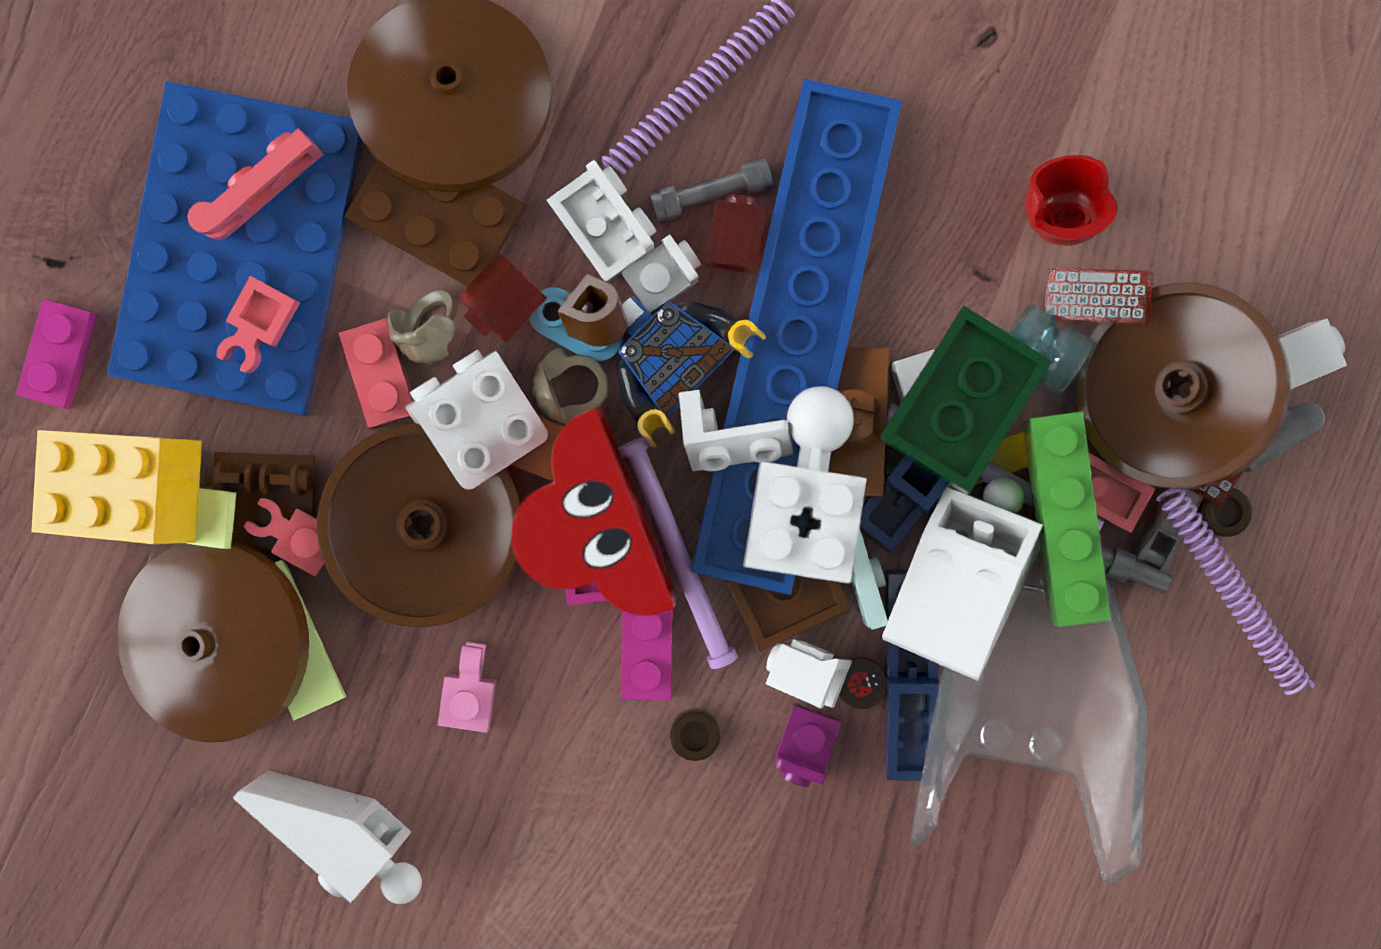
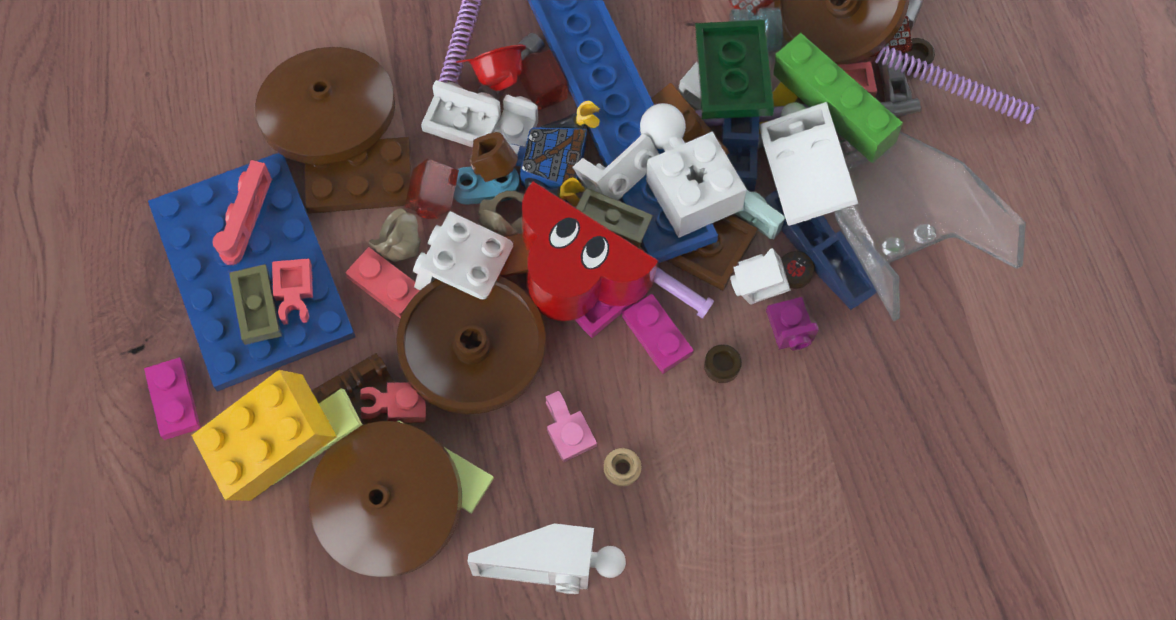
camera: 40 degrees left, 20 degrees down
none -> olive plate [229,264,282,345]
none -> red piece [456,44,526,91]
none -> olive plate [576,188,653,248]
none -> tan plate [604,448,641,486]

